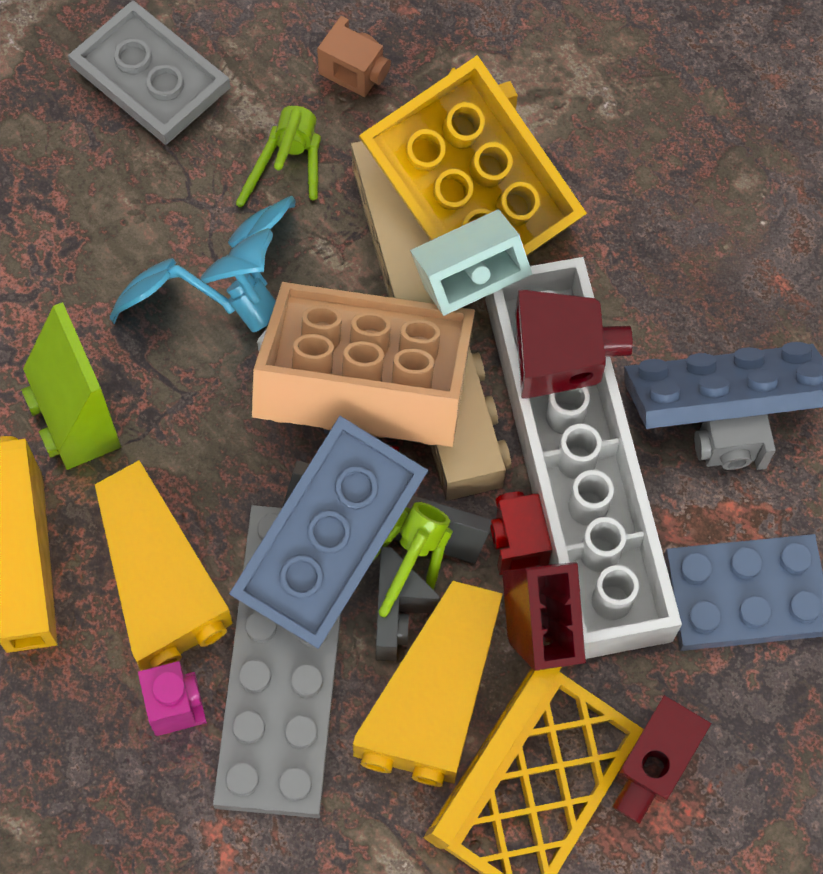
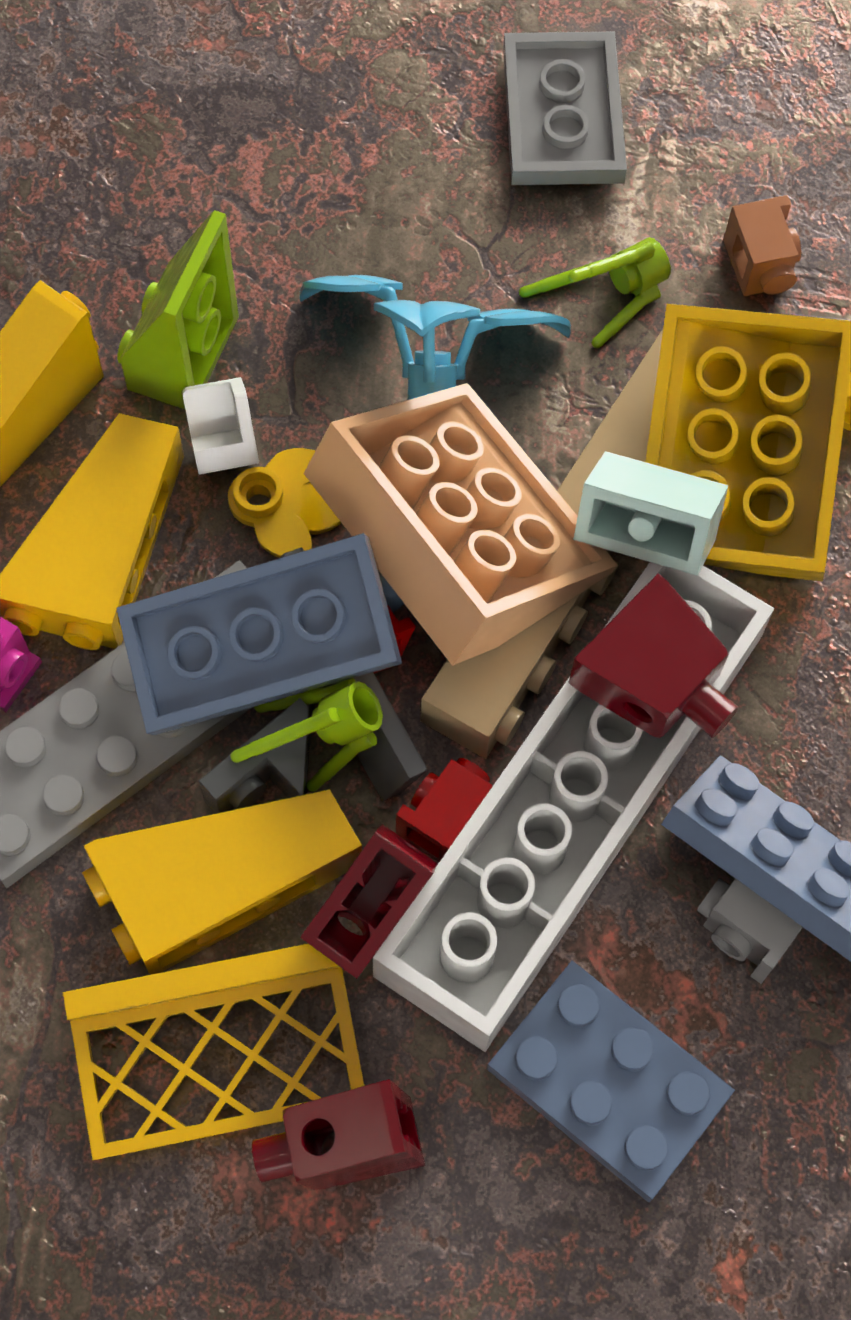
camera: 45 degrees right, 0 degrees up
none -> white panel [182,377,259,475]
none -> yellow plate [228,448,341,558]

